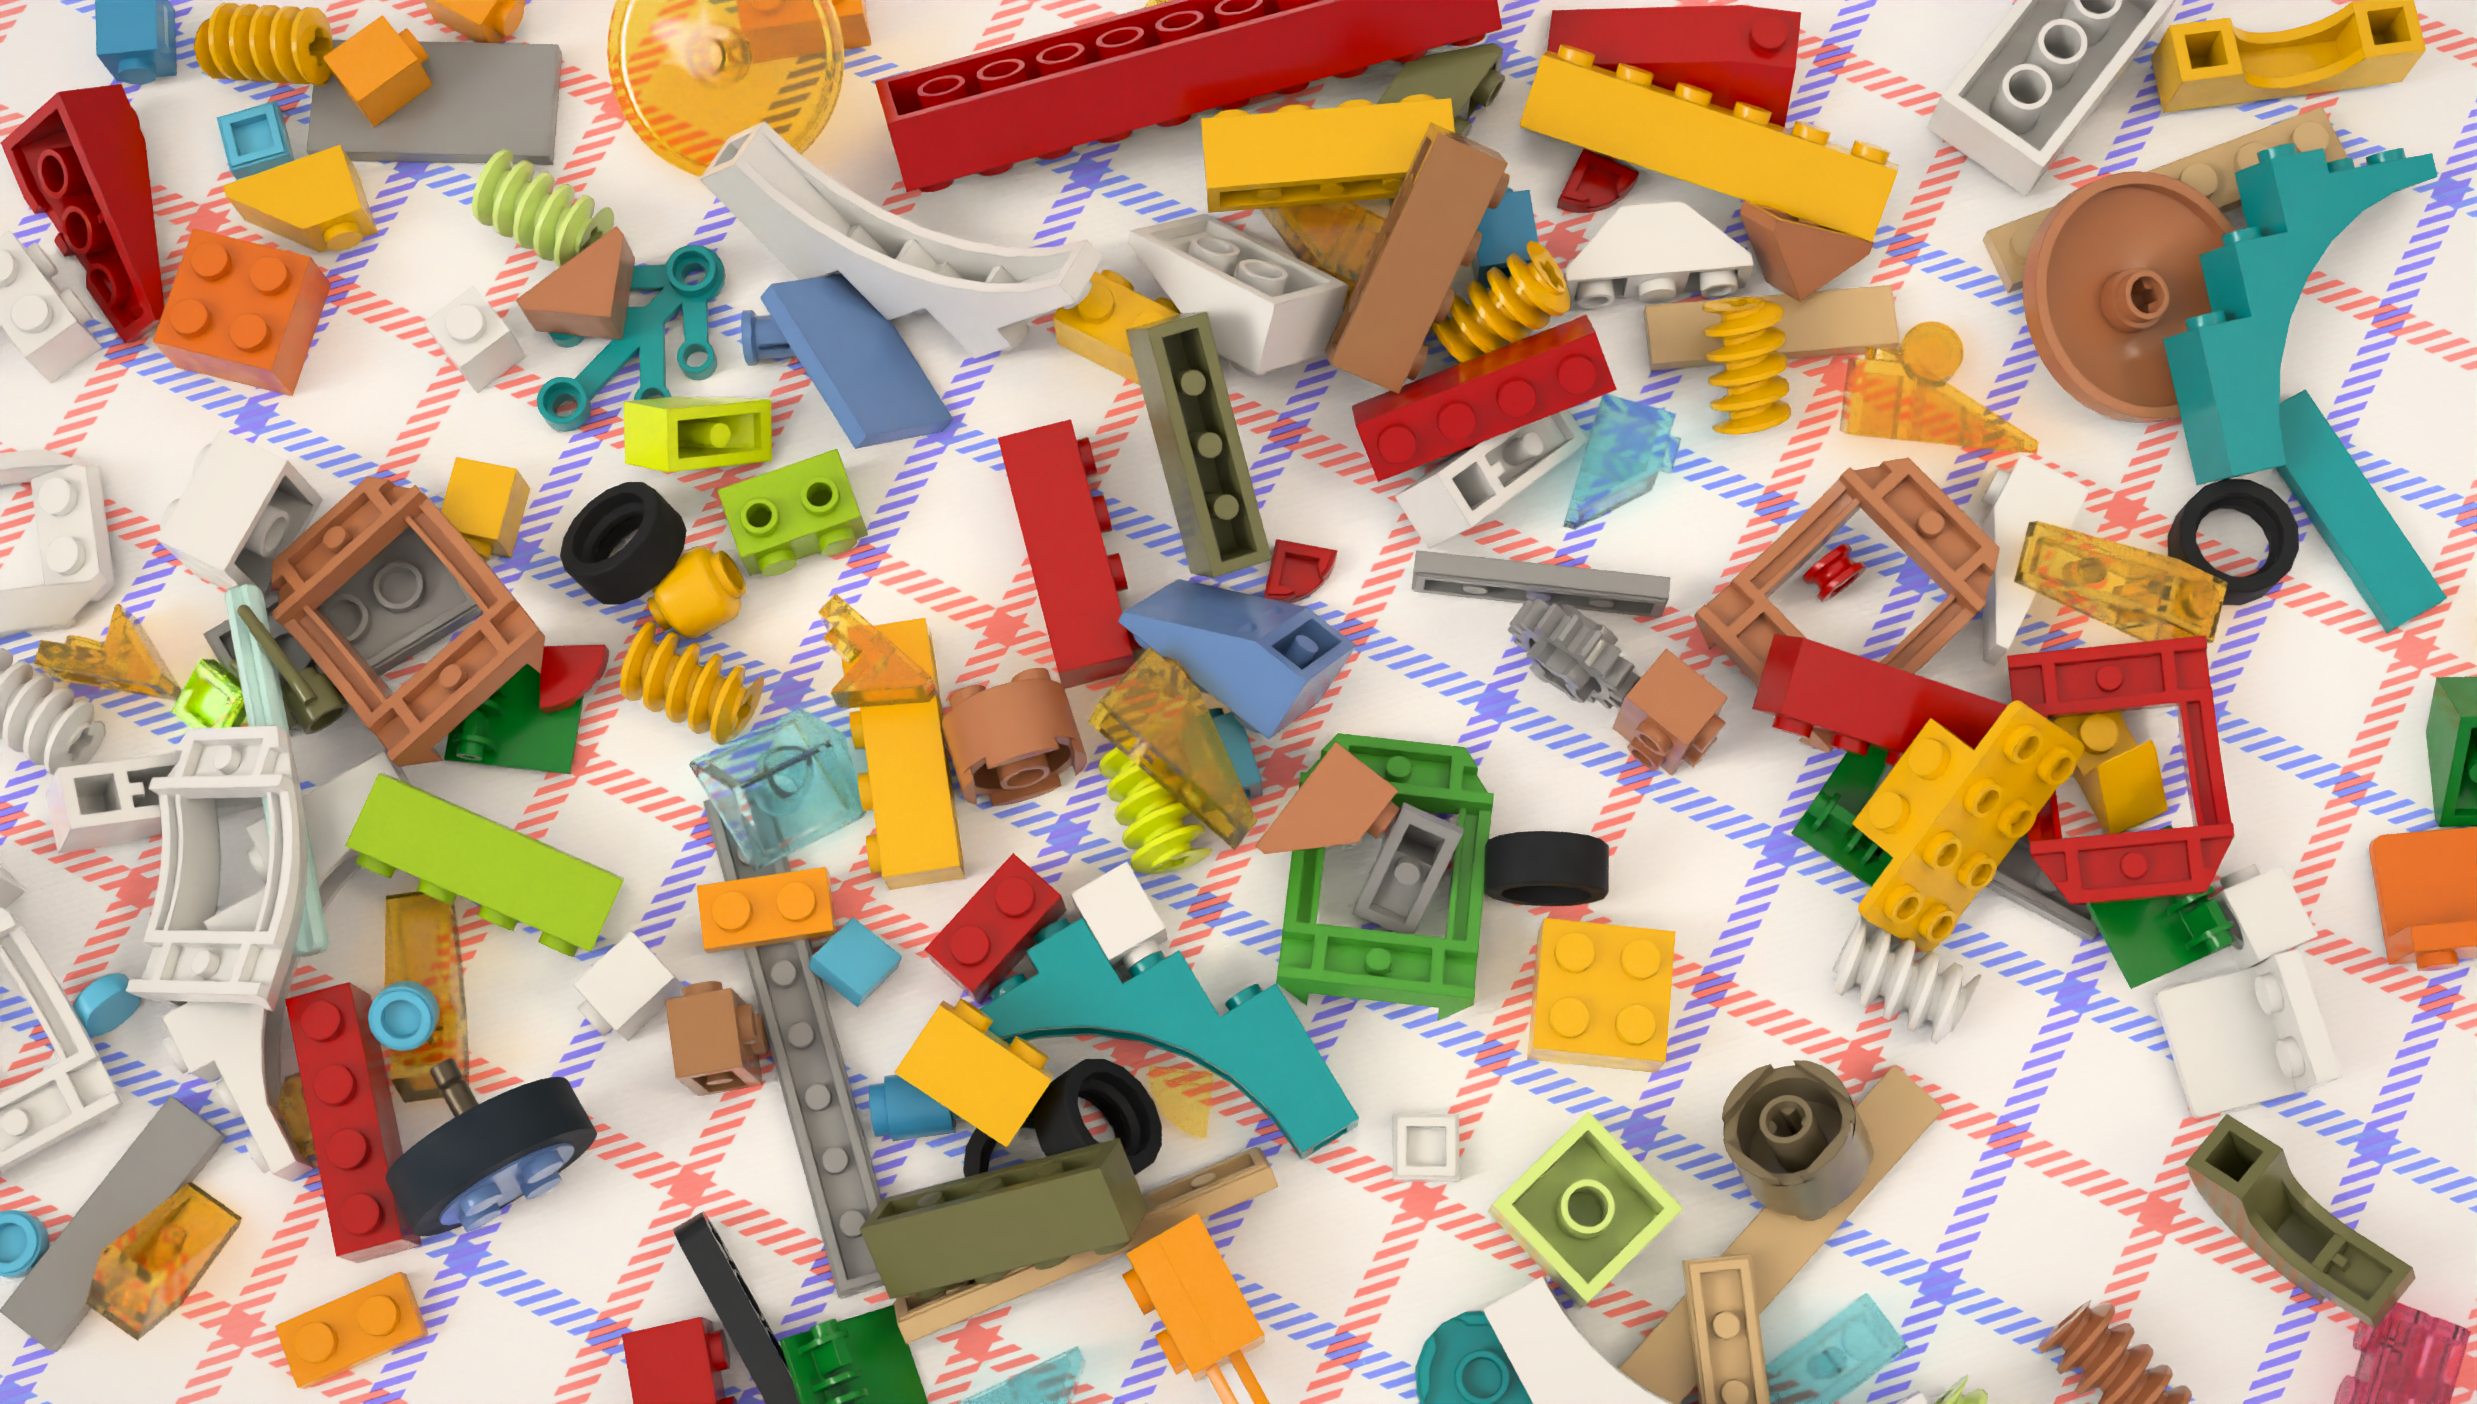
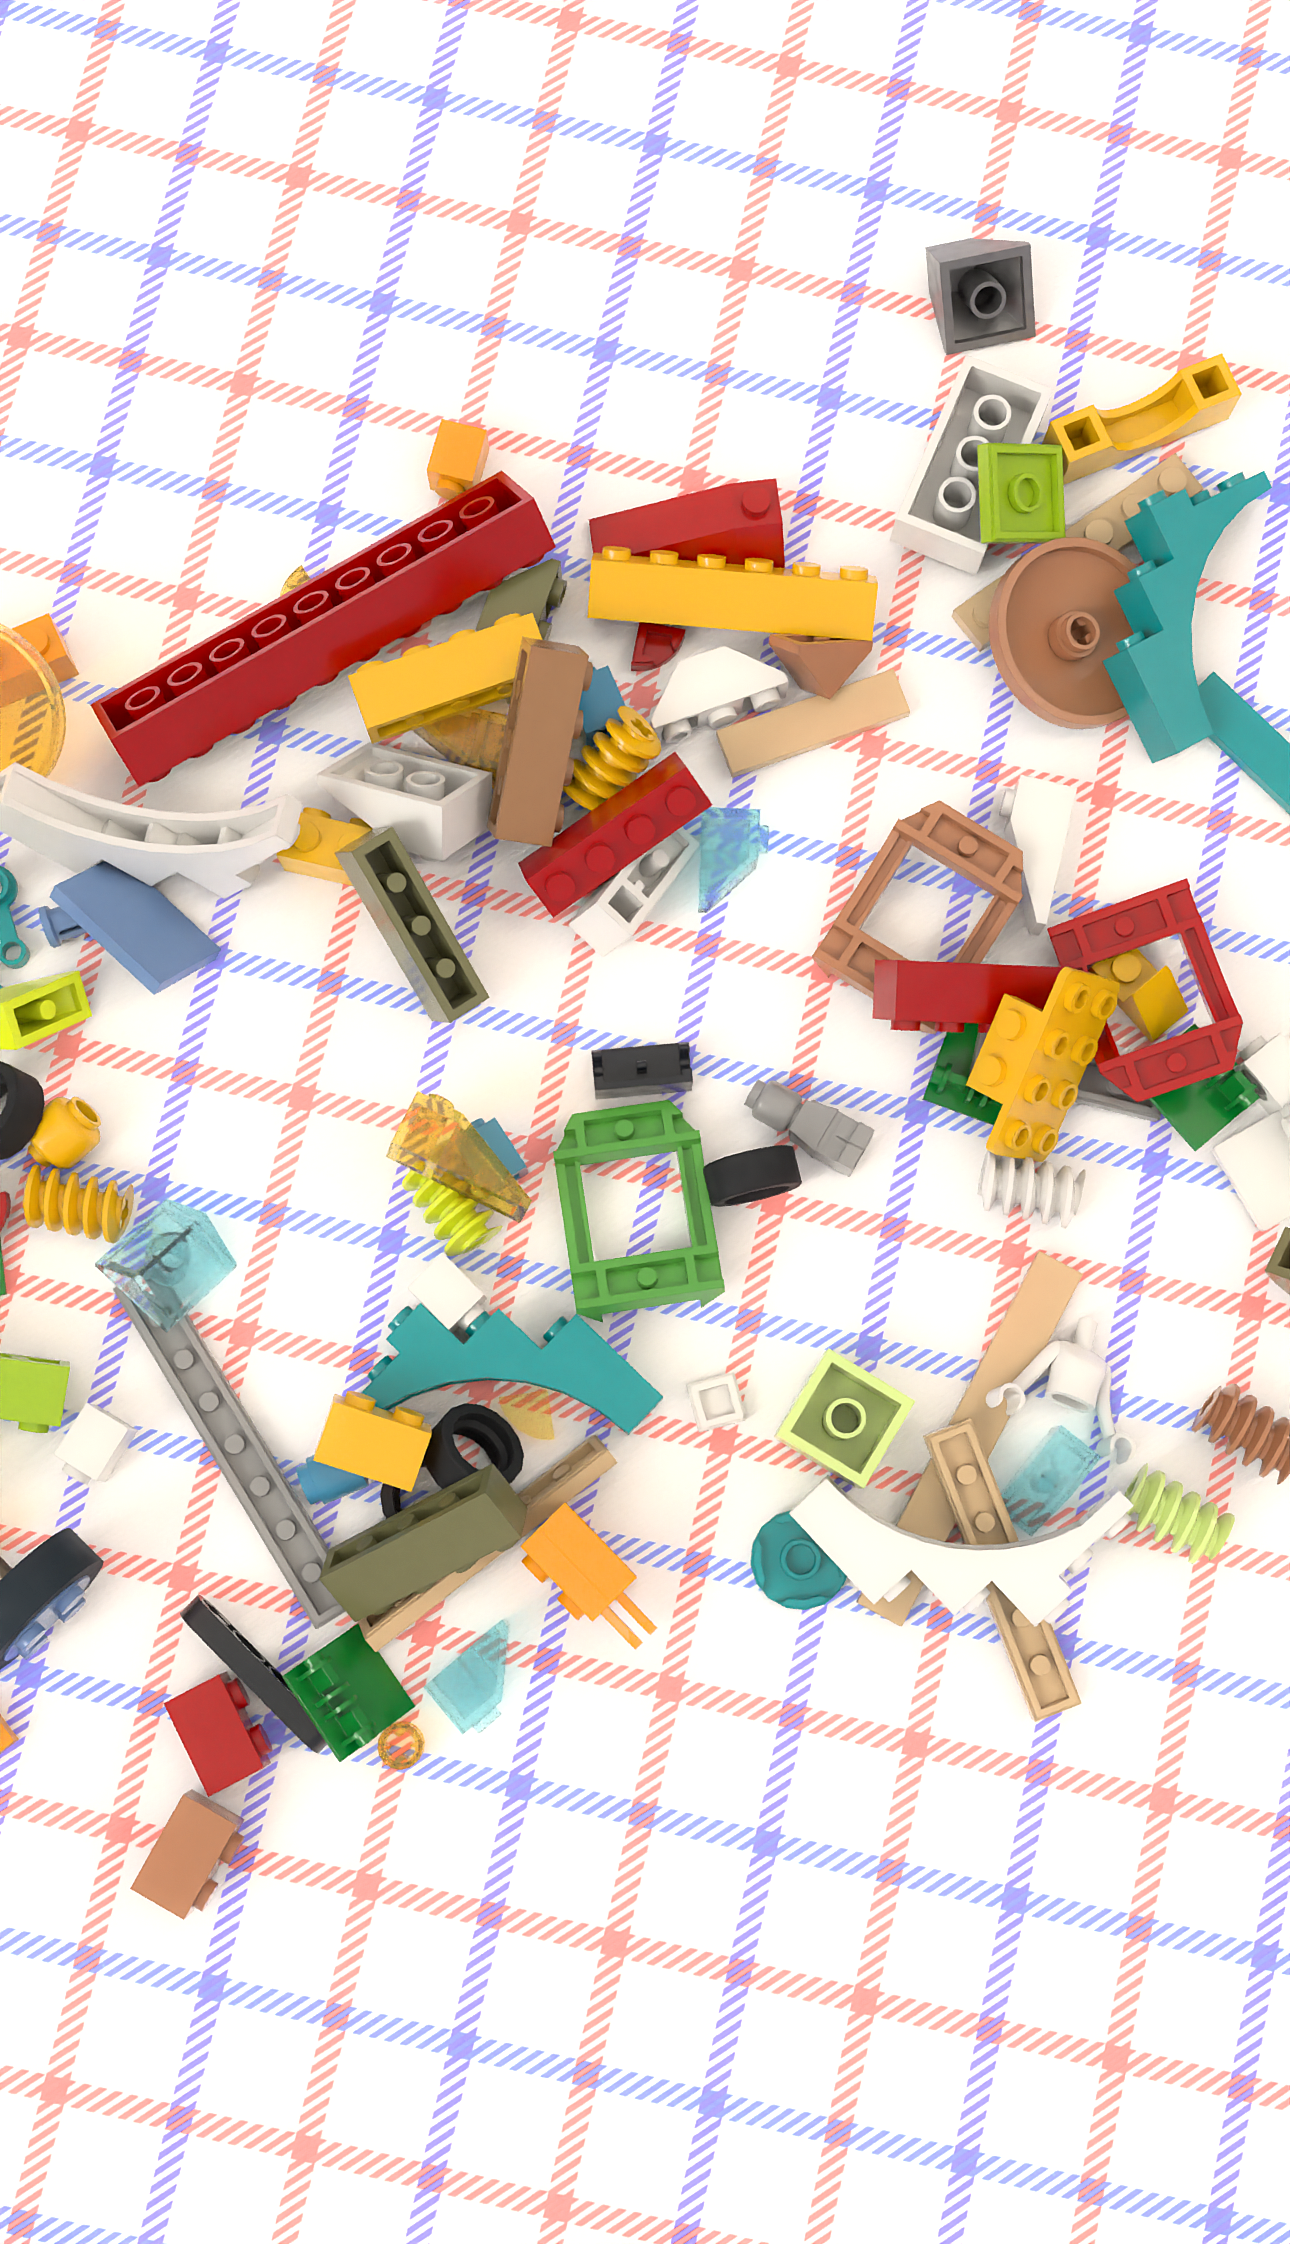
camera: 20 degrees left, 5 degrees up
medium nougat brick [665,981,769,1096] -> none
light orange plate [697,867,836,954] -> none
lime brick [717,449,868,576] -> none
medium azure tile [808,917,902,1008] -> none
clear yellow slope [818,593,937,708] -> none
yellow brick [841,618,966,890] -> none
red brick [924,853,1067,1005] -> none
nougat brick [942,668,1087,806] -> none
red brick [998,419,1143,689] -> none
medium blue slope [1118,579,1357,740] -> none
nougat slope [1255,742,1400,854] -> none
red tile [1264,539,1338,603] -> none
light grey slope [1352,803,1464,934] -> none
light grey tile [1411,550,1671,618] -> none
light grey gear [1508,598,1640,709] -> none
yellow brick [1527,918,1676,1073] -> none
nougat brick [1612,648,1728,776] -> none
yellow piece [1702,297,1791,435] -> none
dark tan brick [1722,1060,1874,1221] -> none
red bush [1802,543,1867,603] -> none
clear yellow slope [1839,346,2039,454] -> none
clear yellow tile [1897,321,1964,387] -> none
clear yellow slope [2014,521,2228,643] -> none
black tyre [2167,479,2299,606] -> none
none -> black hinge [591,1042,693,1100]
none -> light grey piece [744,1079,875,1177]
none -> lime tile [977,443,1065,544]
none -> white piece [986,1317,1136,1465]

